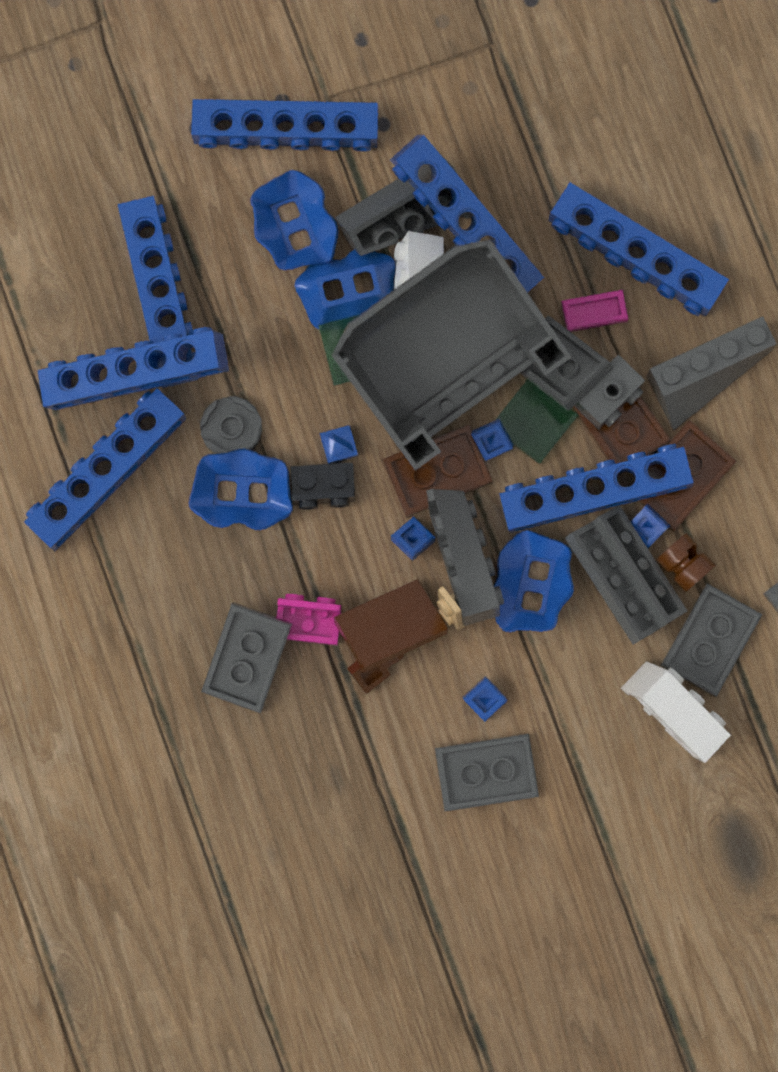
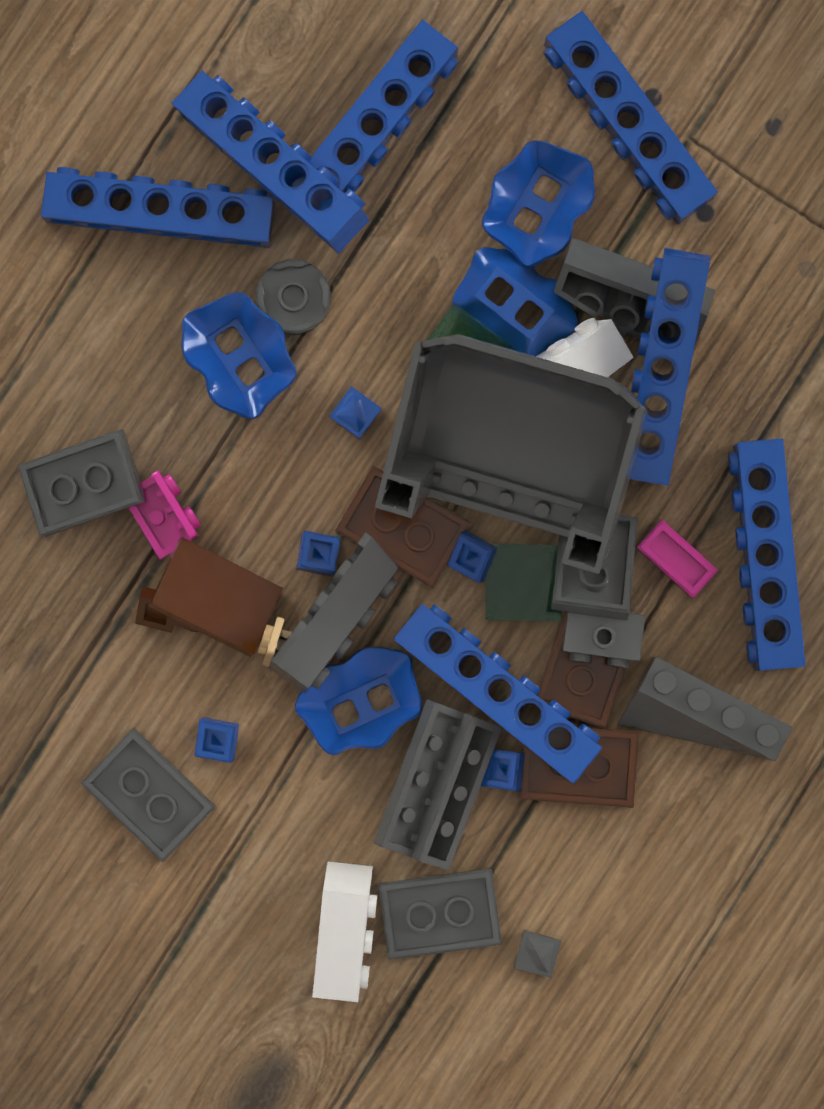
camera: 50 degrees right, 5 degrees up
black bracket [290,463,355,510] -> none
reddish brown wheel [656,532,716,593] -> none

